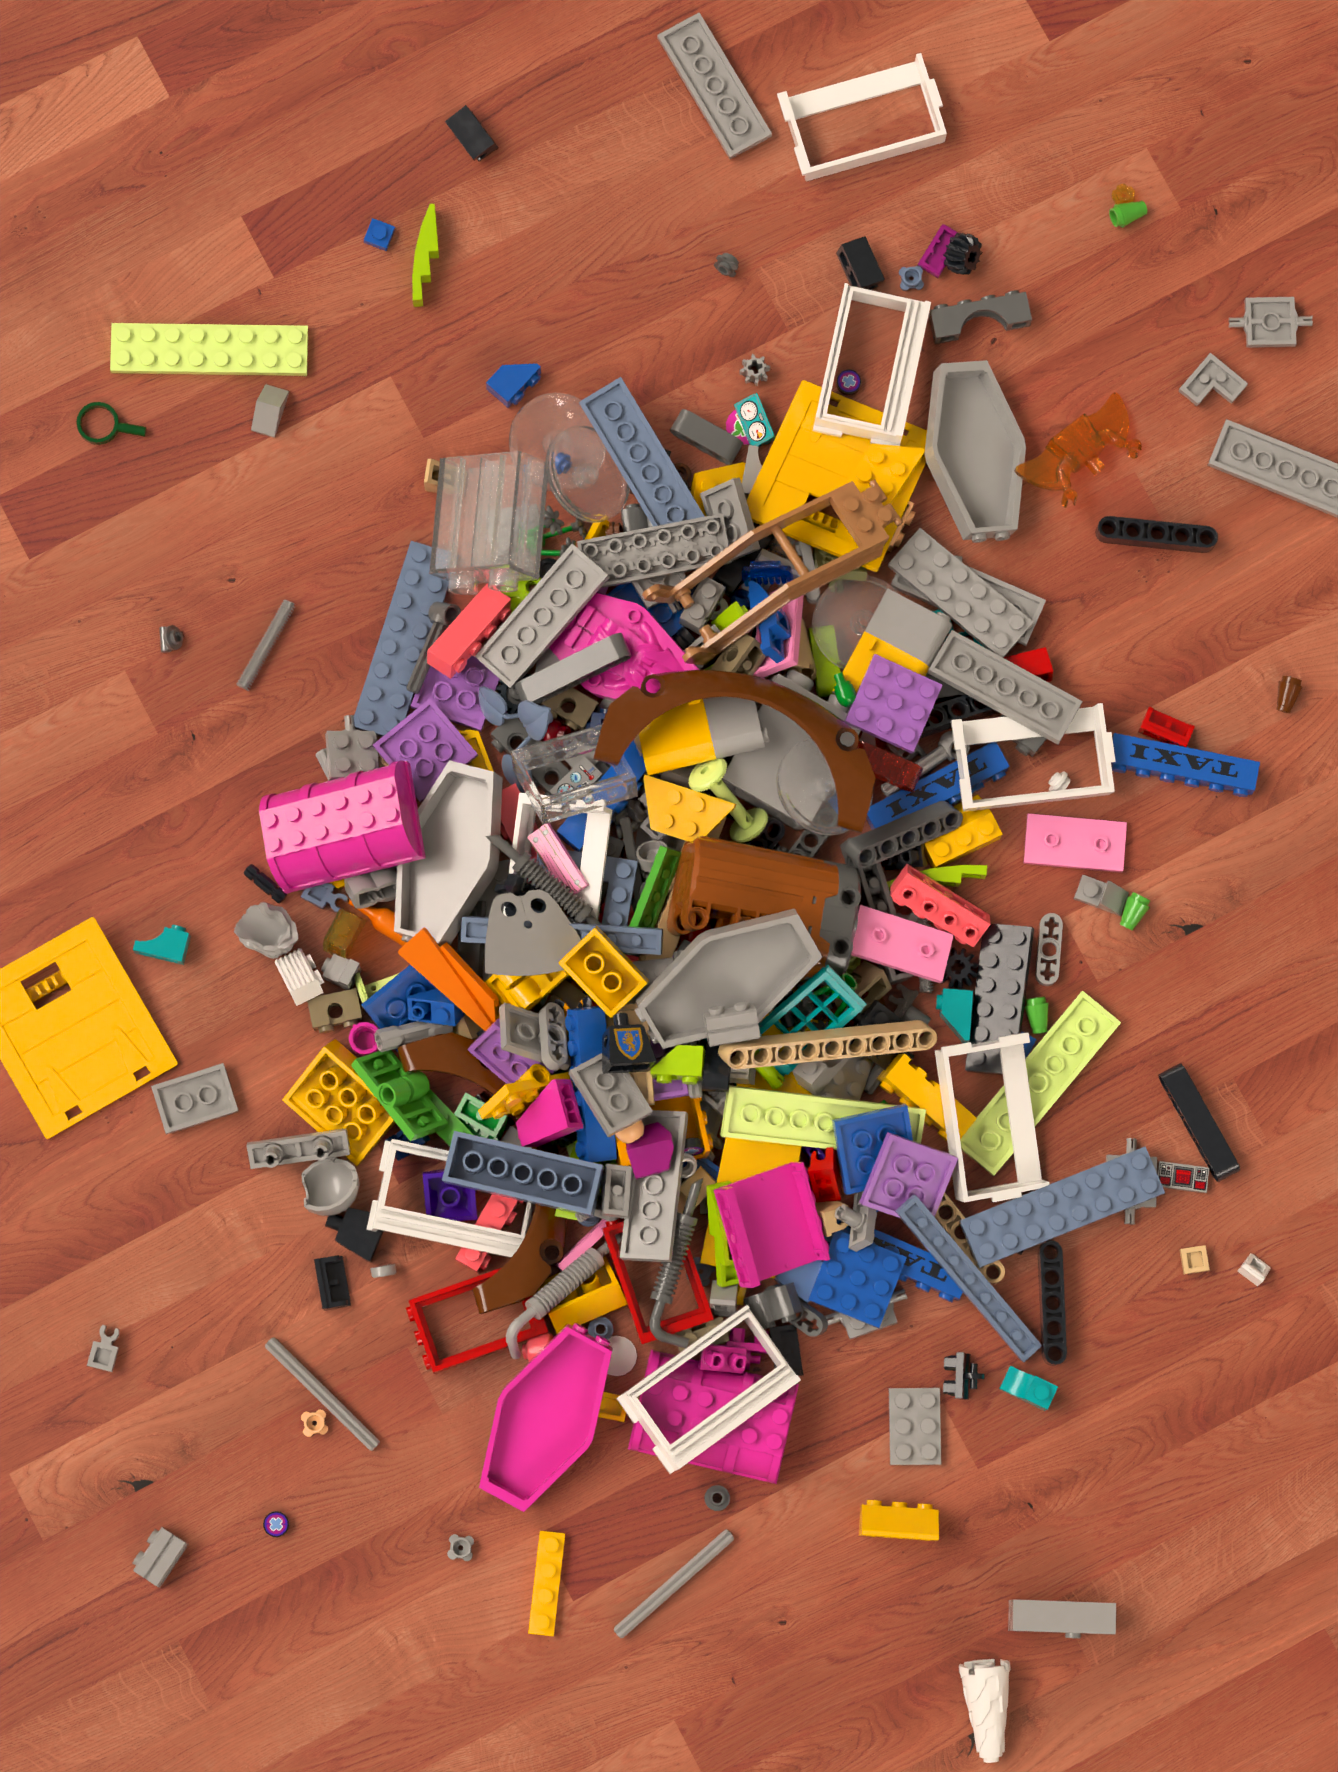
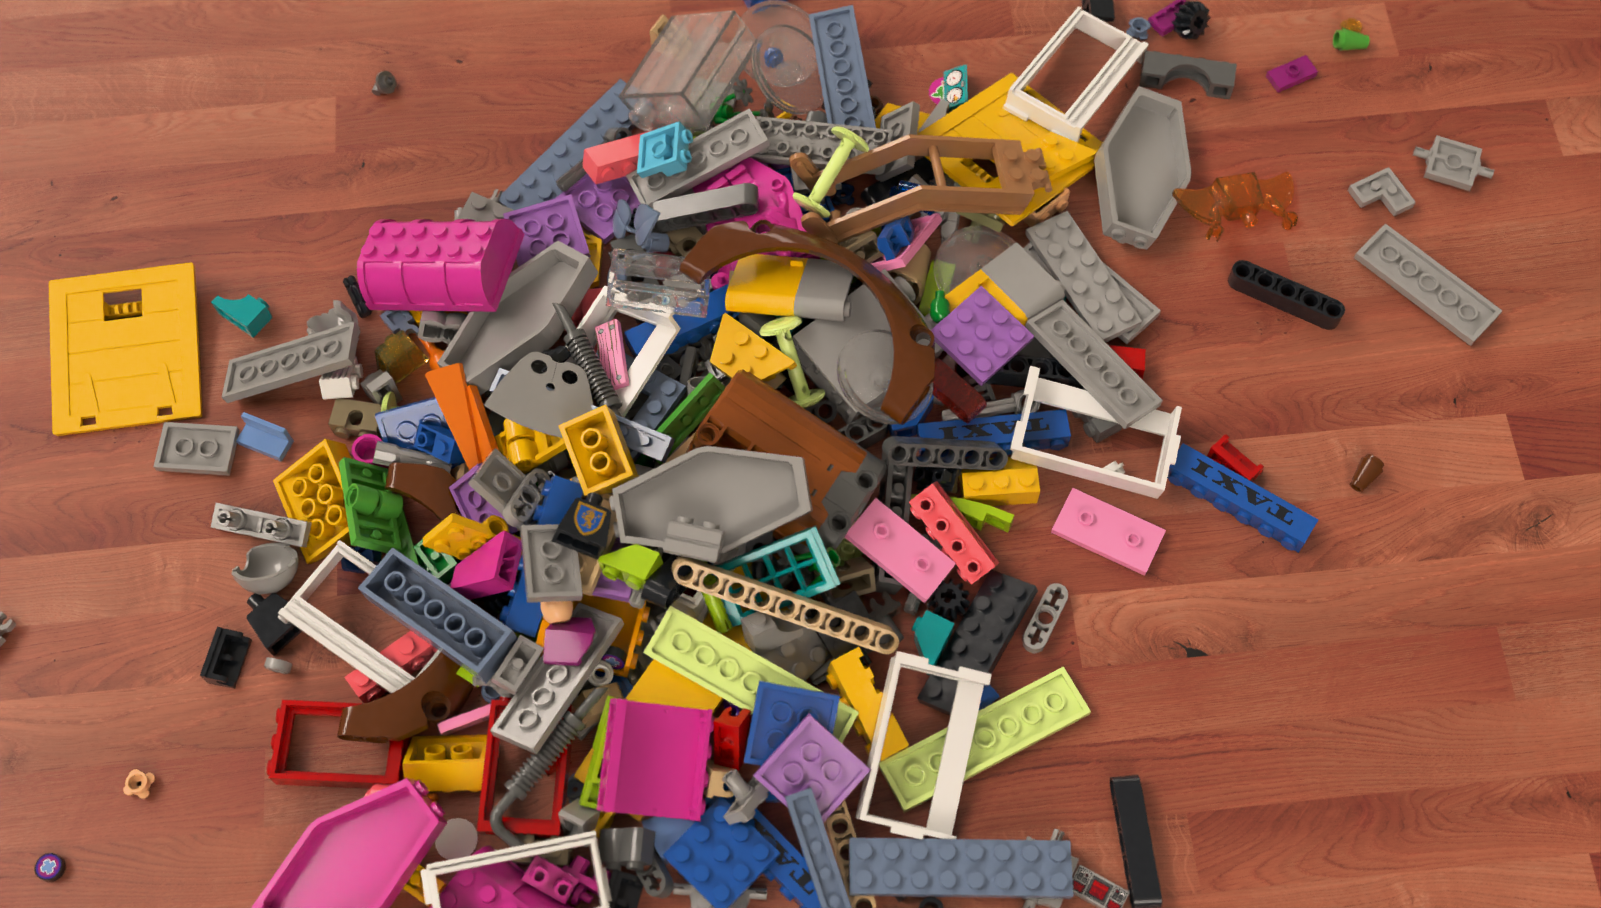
camera: 30 degrees right, 15 degrees down
light grey axle [237,600,296,691] -> none
light grey axle [265,1337,380,1451] -> none
dark purple slope [423,1169,477,1221] -> none
light grey piece [506,1233,623,1359] -> none
sand blue plate [588,1317,613,1340] -> none
dark grey beam [670,409,743,465] -> none
light grey brick [679,577,726,635] -> none
light grey gear [739,354,770,386] -> none
tile [836,369,861,395] -> none
bright green cone [1024,997,1049,1034] -> none
light grey slope [1074,875,1129,916] -> none
bright green cone [1120,892,1150,931] -> none
none -> light grey plate [221,321,360,403]
none -> medium blue panel [236,412,294,462]
none -> medium azure plate [637,121,693,178]
none -> yellowish green hose [793,126,869,218]
none -> magenta plate [1266,55,1318,93]

